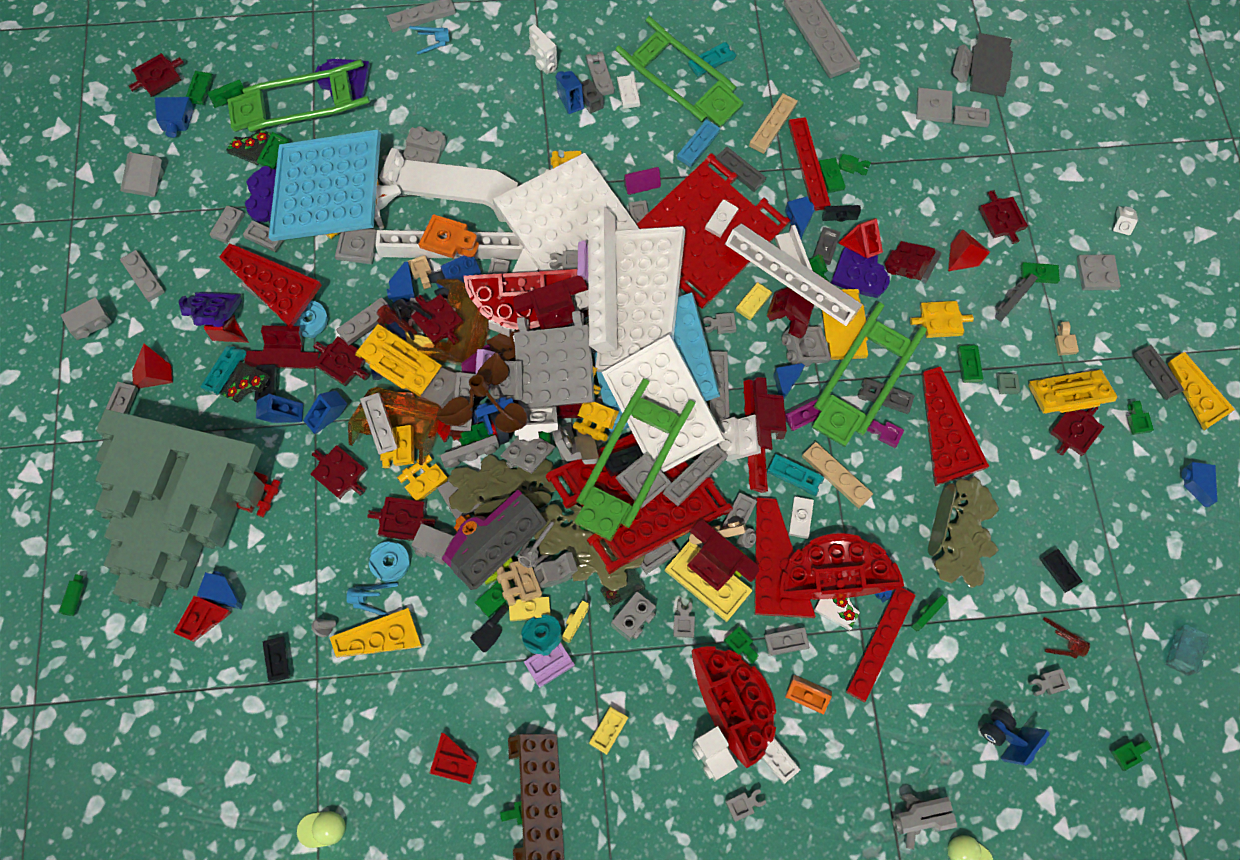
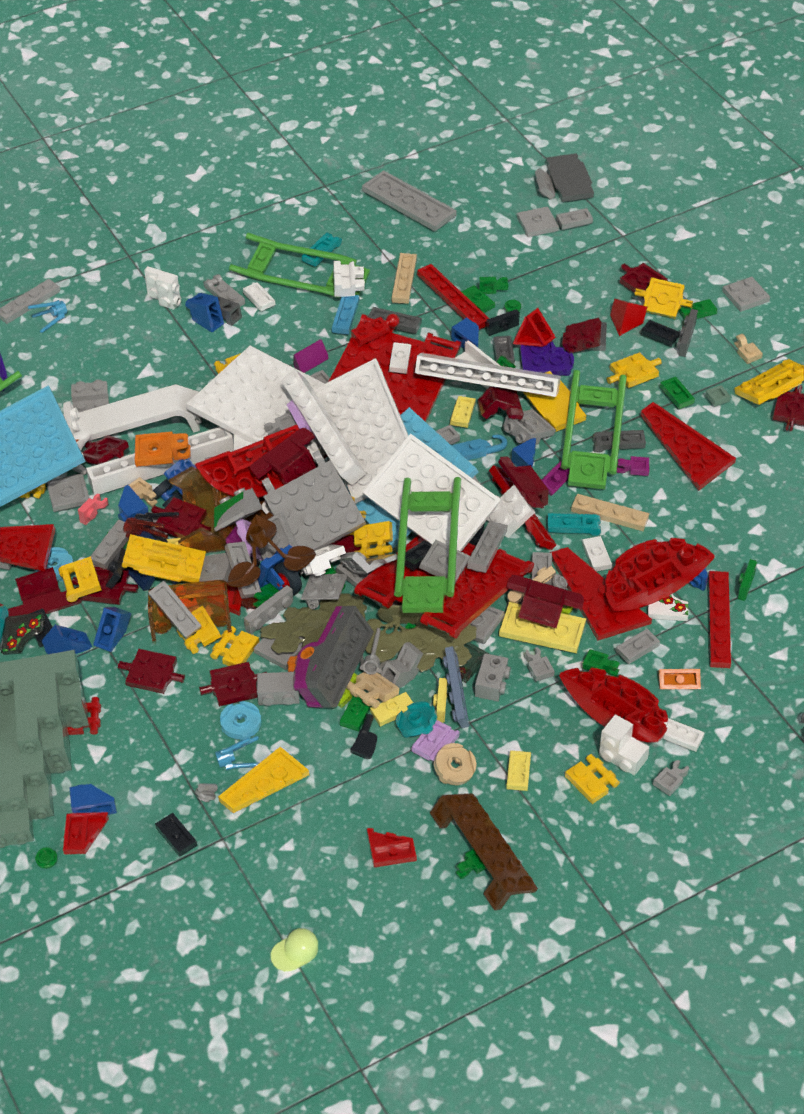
camera: 20 degrees left, 20 degrees down
olive plant [928,476,999,588] -> none
white bracket [1113,206,1138,235] -> none
none -> green plate [35,847,58,869]
none -> yellow plate [58,556,101,602]
none -> coral plate [78,494,108,525]
none -> dark red plate [82,435,129,465]
none -> black plate [105,548,126,589]
none -> light grey slope [214,488,263,531]
none -> white hips [333,261,365,297]
none -> red plate [351,314,400,346]
none -> tan plate [434,743,477,785]
none -> sand blue plate [443,646,470,728]
none -> dark azure plate [451,434,508,460]
none -> green plate [504,299,521,312]
none -> yellow plate [565,754,620,804]
none -> yellow plate [634,278,693,319]
none -> black plate [641,320,680,347]

